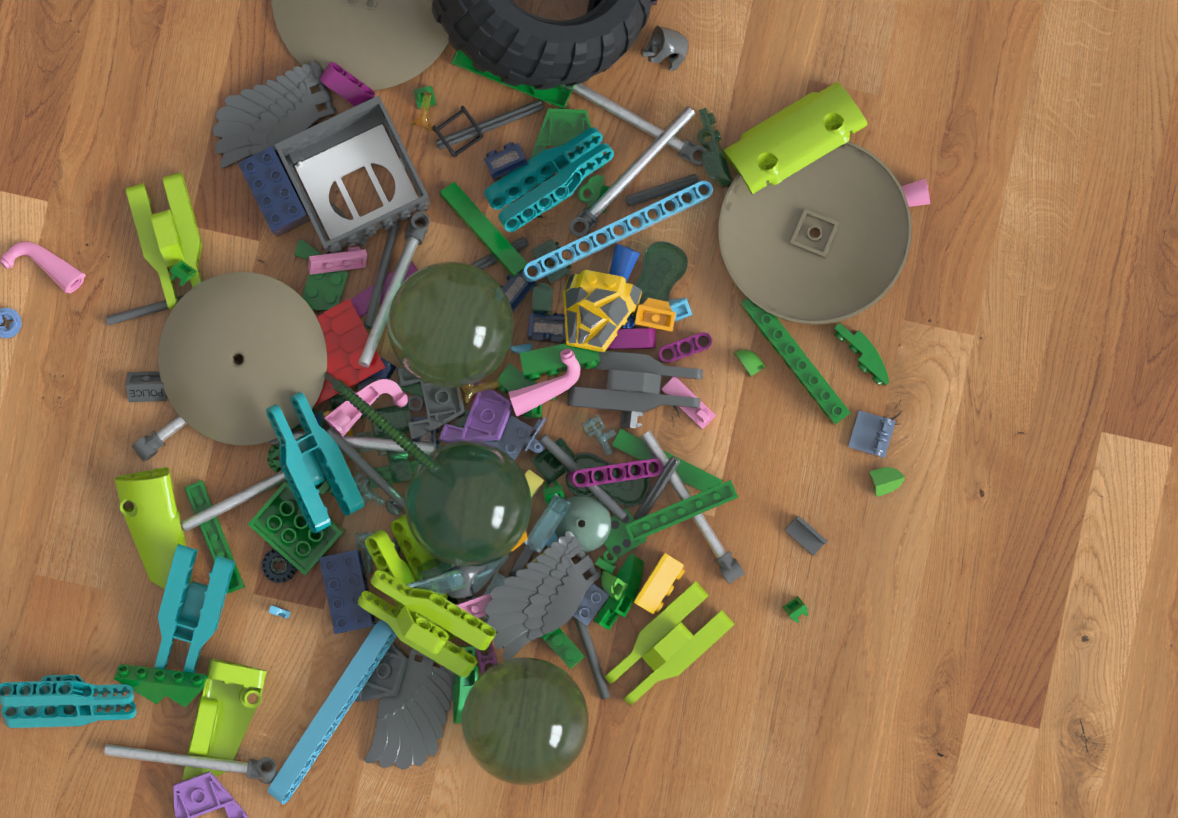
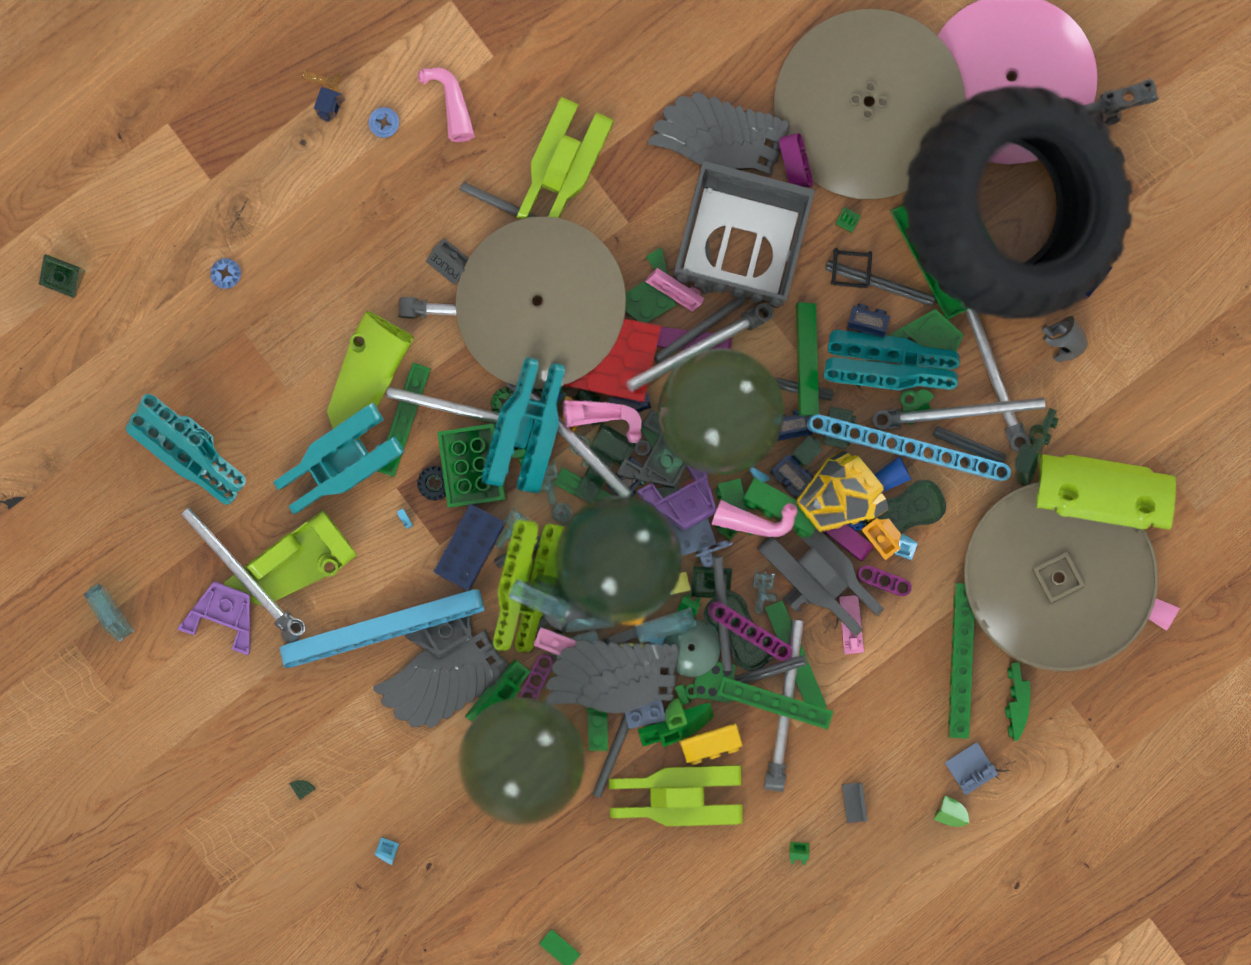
camera: 40 degrees right, 0 degrees up
green slope [113,664,208,707] -> none
green tile [170,260,197,286] -> none
dark blue brick [238,146,311,237] -> none
clear green hose [323,371,454,486] -> none
dark grey piece [326,427,413,513] -> none
lime beam [357,570,496,677] -> none
clear yellow piece [411,92,434,131] -> none
clear yellow piece [459,379,500,403] -> none
bright green brick [733,349,766,377] -> none

